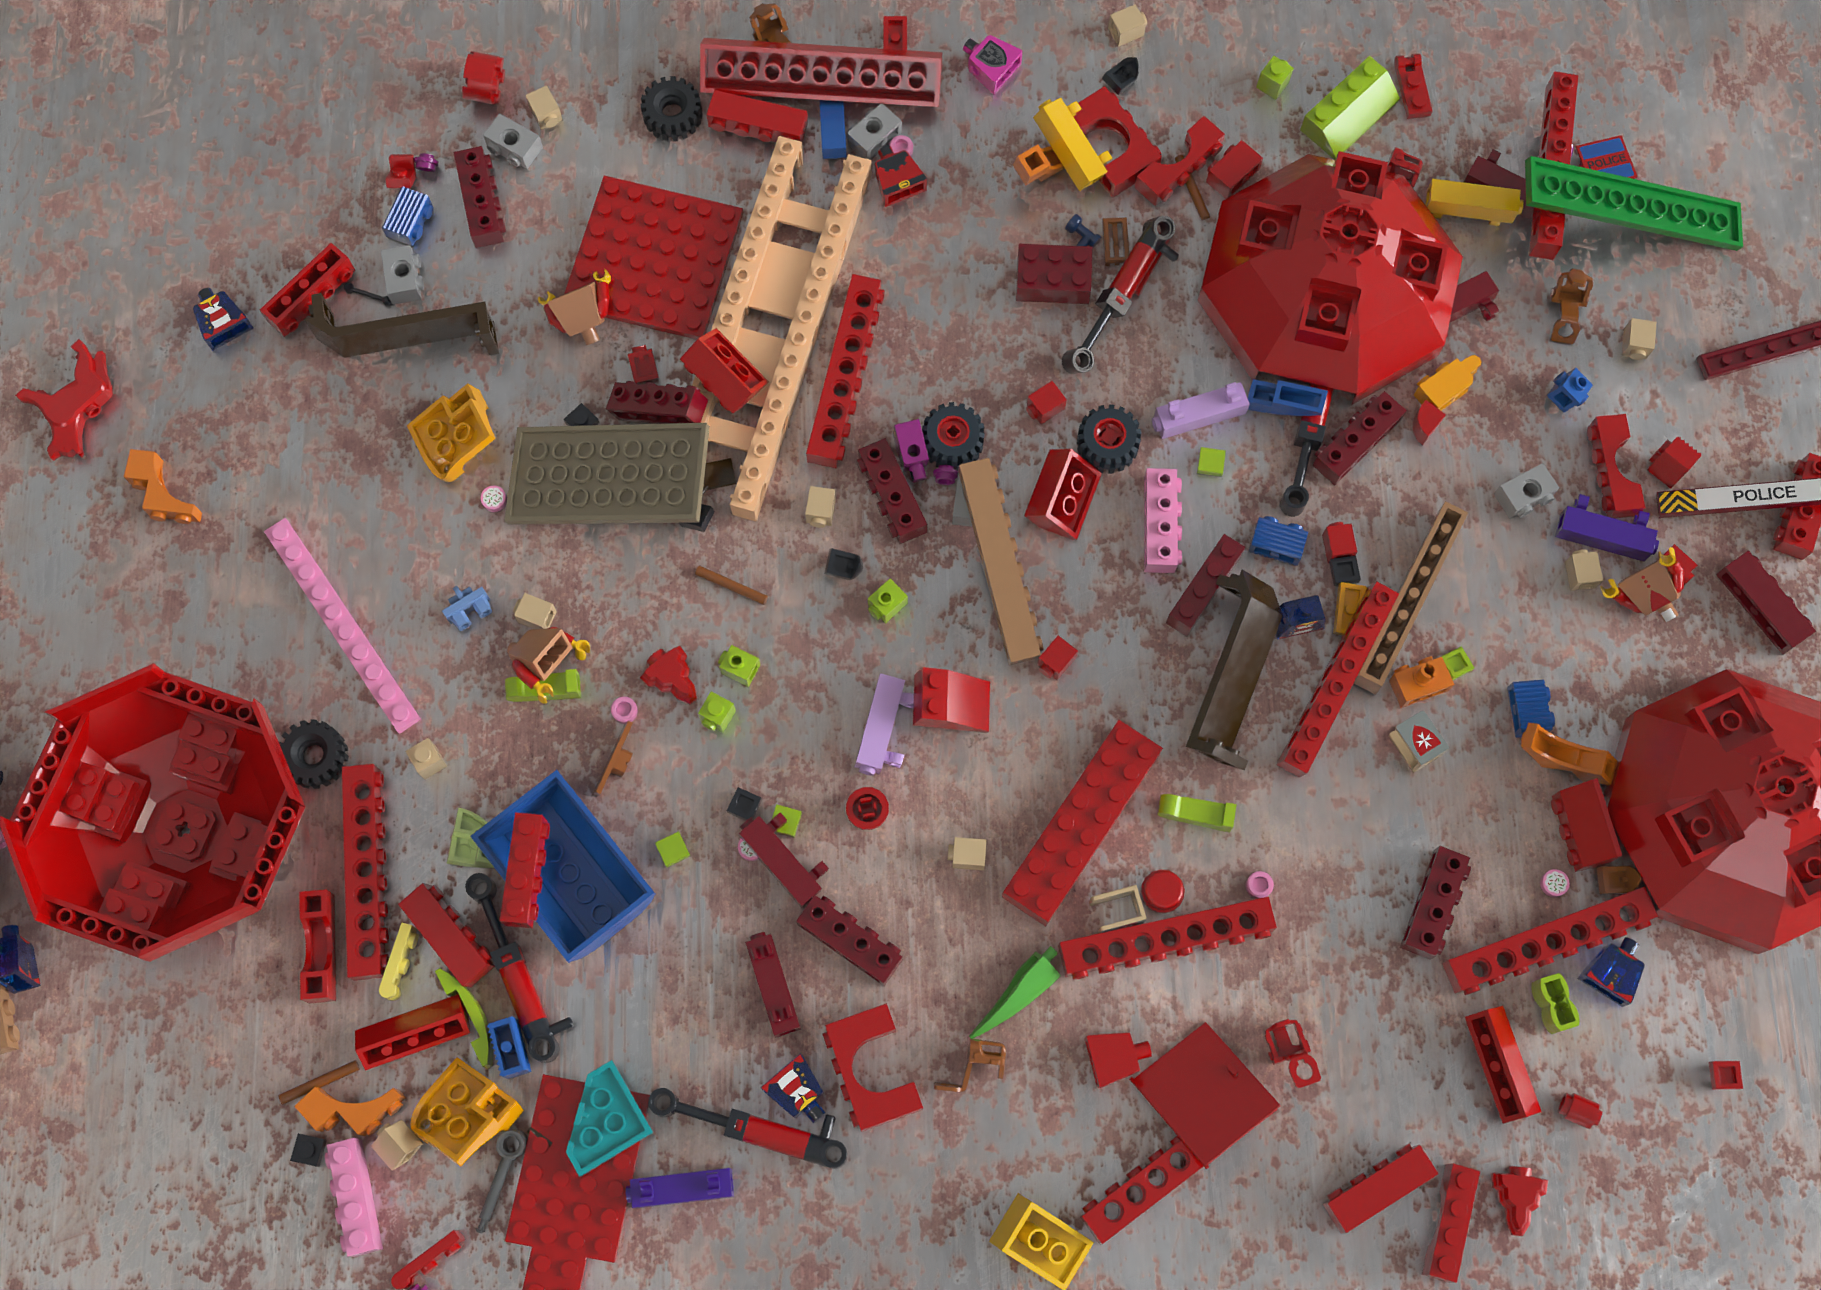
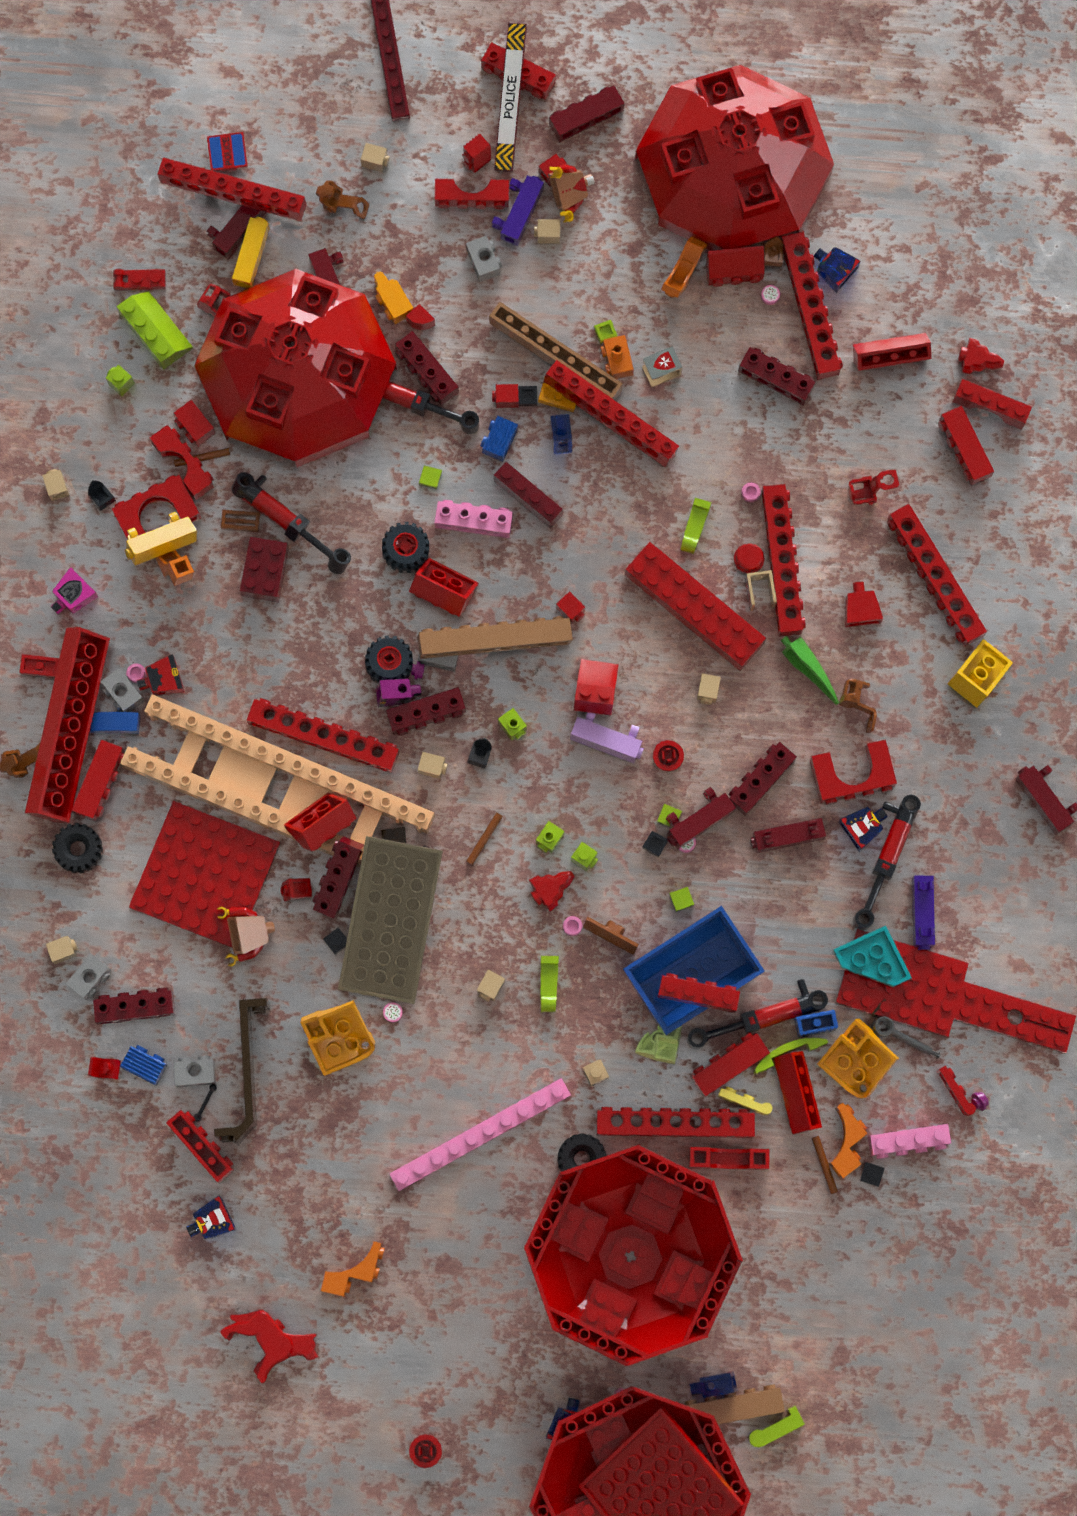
camera: 85 degrees left, 5 degrees up
tan brick [371,1120,423,1171] -> none
magenta plate [414,153,439,172] -> none
medium blue hips [442,586,493,631] -> none
red brick [462,51,505,105] -> none
nougat torso [507,627,590,704] -> none
red brick [1026,381,1067,425] -> none
dark blue piece [1065,214,1102,248] -> none
red piece [1129,1022,1281,1169] -> none
lavender brick [1152,382,1250,439] -> none
dark brown panel [1186,569,1283,771] -> none
blue slope [1248,379,1328,416] -> none
blue brick [1507,679,1555,738] -> none
green plate [1525,156,1743,251] -> none
lime brick [1531,973,1580,1035] -> none
blue brick [1547,368,1593,413] -> none
red brick [1558,1093,1603,1129] -> none
red tile [1709,1061,1743,1090] -> none

